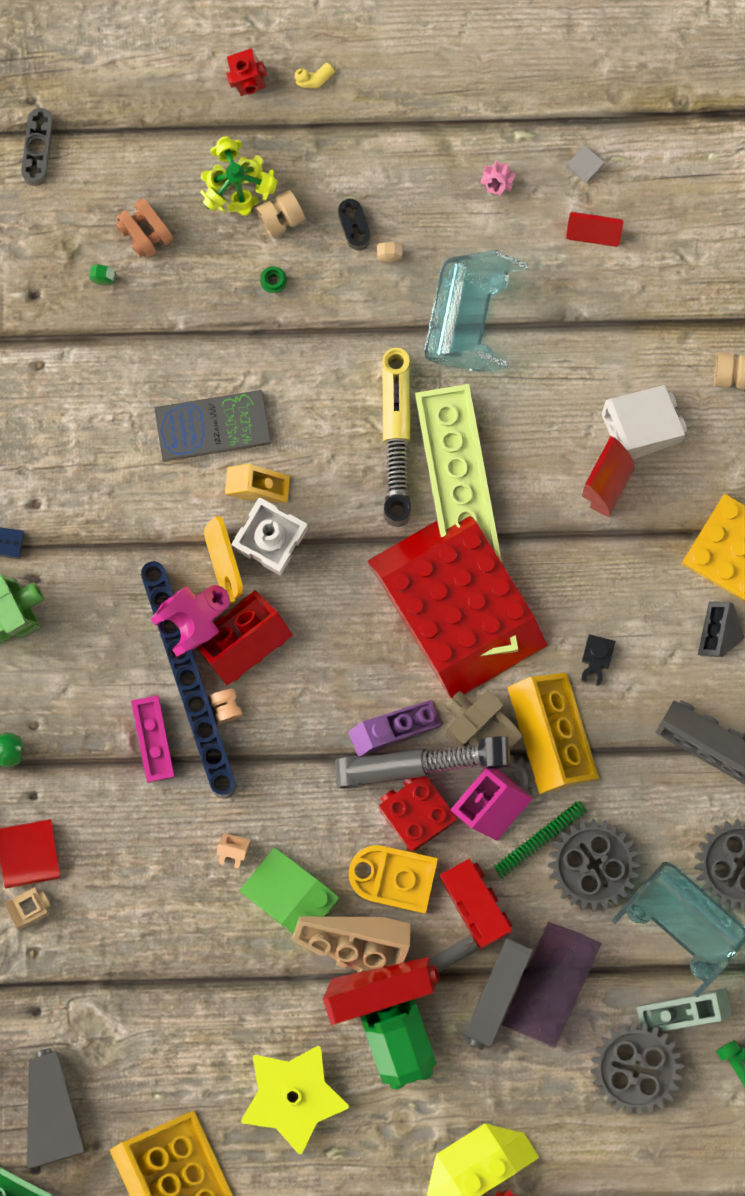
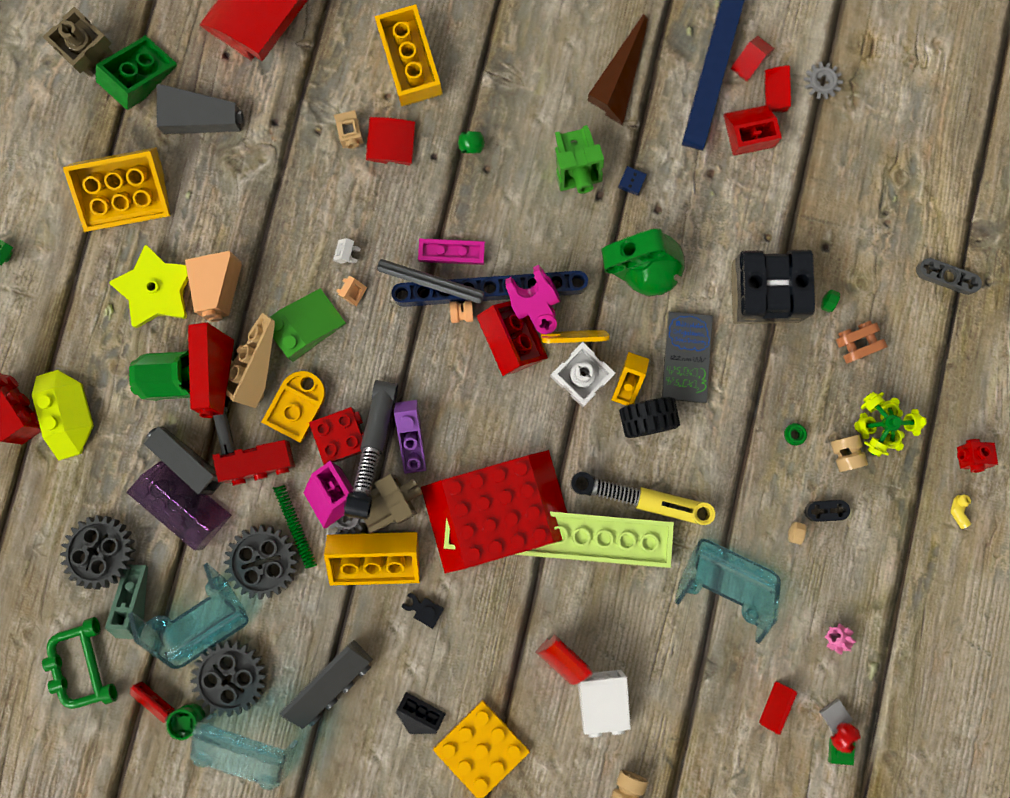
camera: 105 degrees right, 5 degrees up
none -> light nougat slope [185,251,242,322]
none -> white tile [333,238,361,264]
none -> dark grey axle [377,259,484,304]
none -> green piece [601,229,685,297]
none -> black tyre [619,397,681,438]
none -> black piece [731,250,815,324]
none -> green plate [828,738,855,766]
none -> red piece [831,722,861,753]

